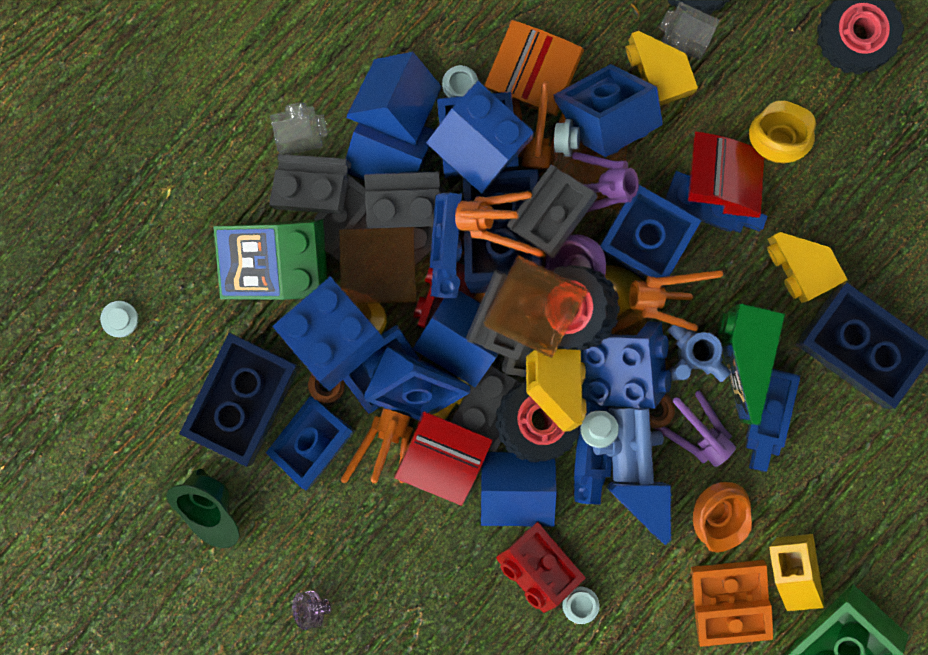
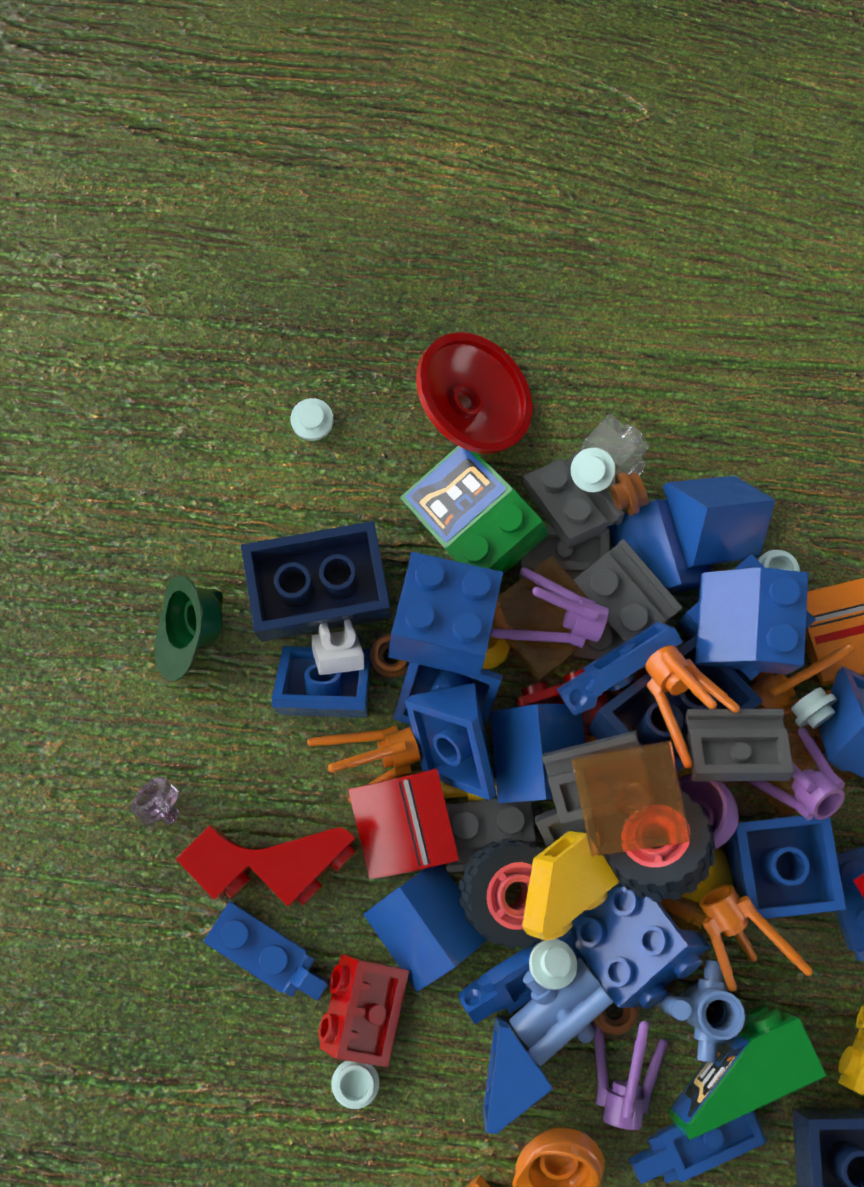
camera: 50 degrees right, 10 degrees down
none -> red arch [176,825,357,906]
none -> blue hinge [203,901,330,1001]
none -> white tile [312,620,364,675]
none -> red dish [416,332,532,454]
none -> medium lavender plant [490,567,609,648]
none -> light aqua plate [571,448,616,492]
none -> dark orange plate [610,472,648,516]

